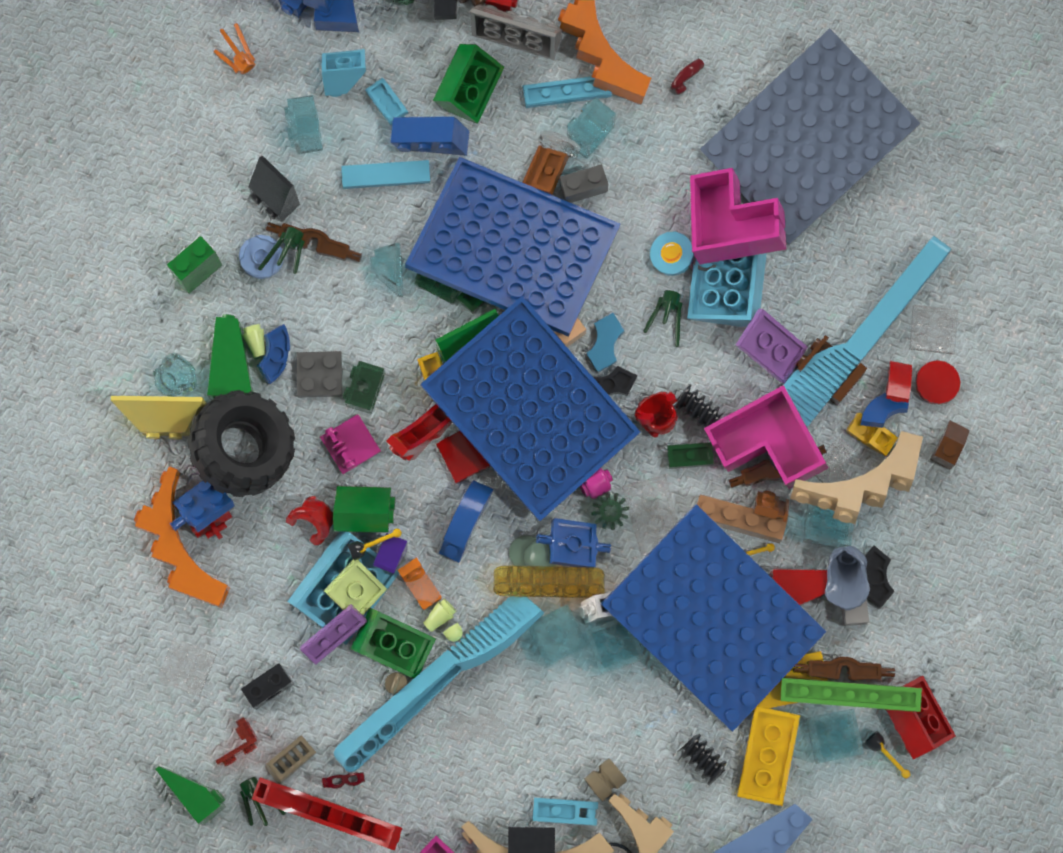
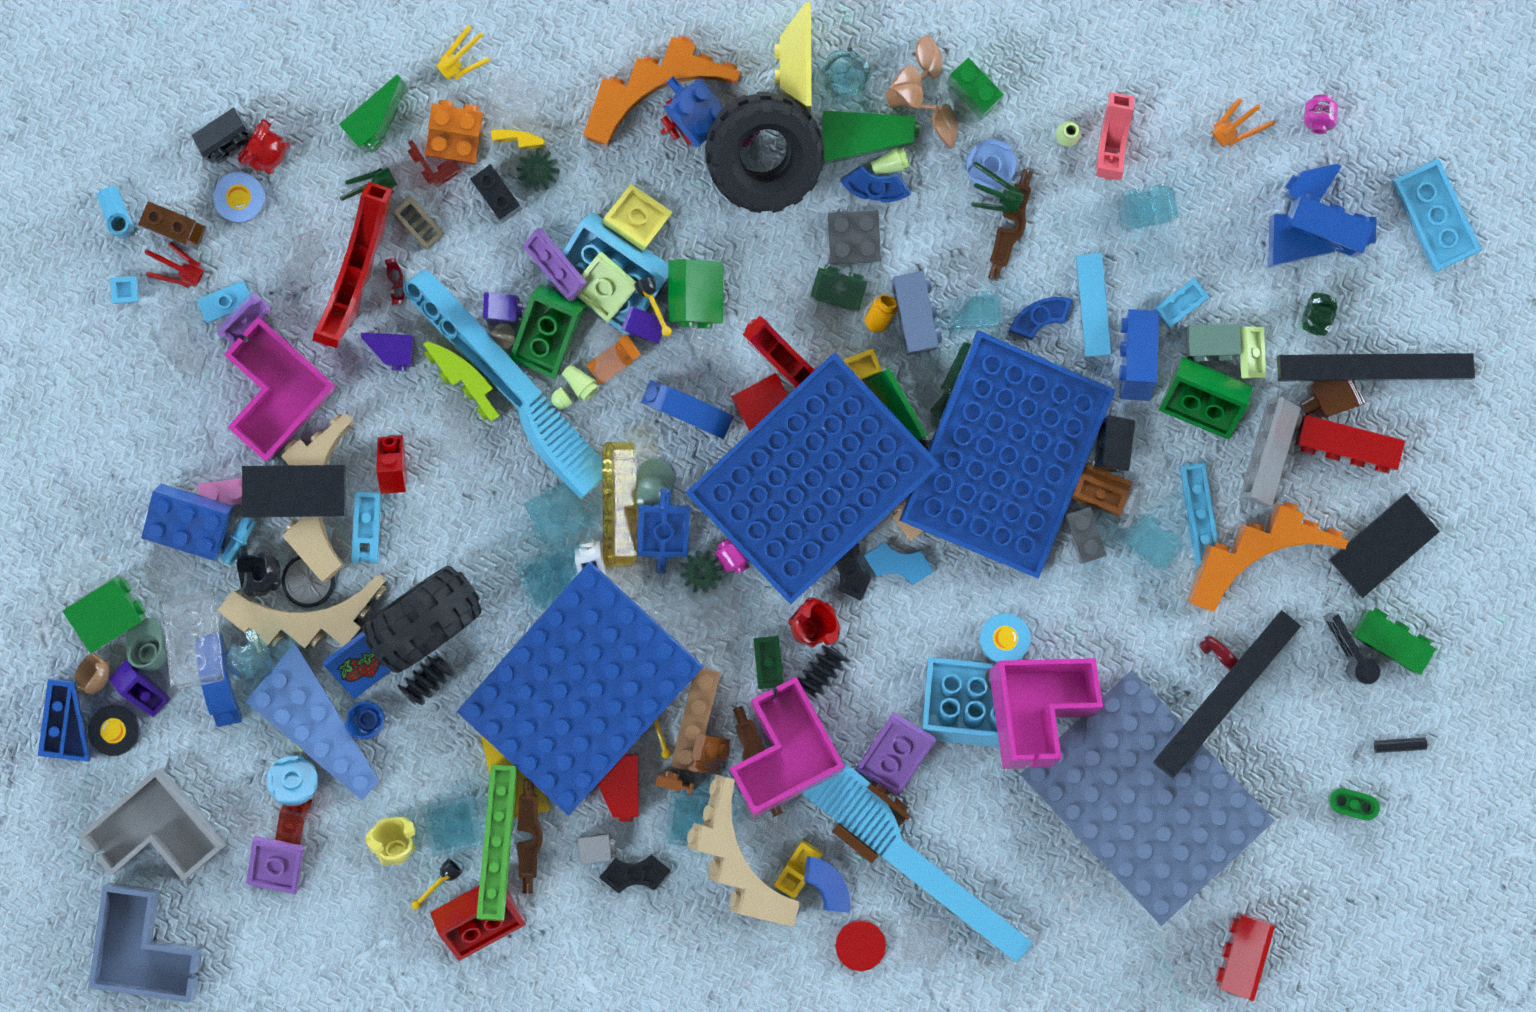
camera: 90 degrees right, 10 degrees up
black slope [248,155,300,222] -> none
red helmet [286,496,333,545] -> none
dark pink hinge [320,414,381,474] -> none
medium azure slope [322,49,366,97] -> none
dark tan wheel [584,758,627,802] -> none
dark green plant [643,290,683,347] -> none
yellow tile [737,706,801,806] -> none
sand blue hair [825,546,870,611] -> none
red slope [886,361,912,403] -> none
reddish brown slope [930,420,970,470] -> none
none -> blue tile [323,631,391,699]
none -> blue hair [344,701,385,740]
none -> dark purple slope [361,333,415,371]
none -> black tyre [363,566,482,673]
none -> light yellow helmet [365,816,416,866]
none -> red slope [376,435,407,494]
none -> lime slope [423,341,501,422]
none -> orange plate [425,100,484,165]
none -> yellow plant [436,25,490,81]
none -> dark purple slope [483,292,523,323]
none -> yellow slope [491,129,546,150]
none -> clear green gear [516,148,560,192]
none -> light yellow plate [602,184,673,252]
none -> dark orange plate [655,769,695,795]
none -> light orange brick [864,294,897,332]
none -> nougat plant [886,34,958,149]
none -> sand blue brick [891,271,942,356]
none -> blue tile [1008,297,1073,340]
none -> yellowish green cone [1056,121,1081,147]
none -> black hinge [1094,415,1135,473]
none -> coral arch [1095,92,1135,181]
none -> black tile [1153,610,1301,779]
none -> sand green brick [1185,324,1241,362]
none -> slope [1215,912,1275,1001]
none -> yellowish green plate [1240,327,1266,378]

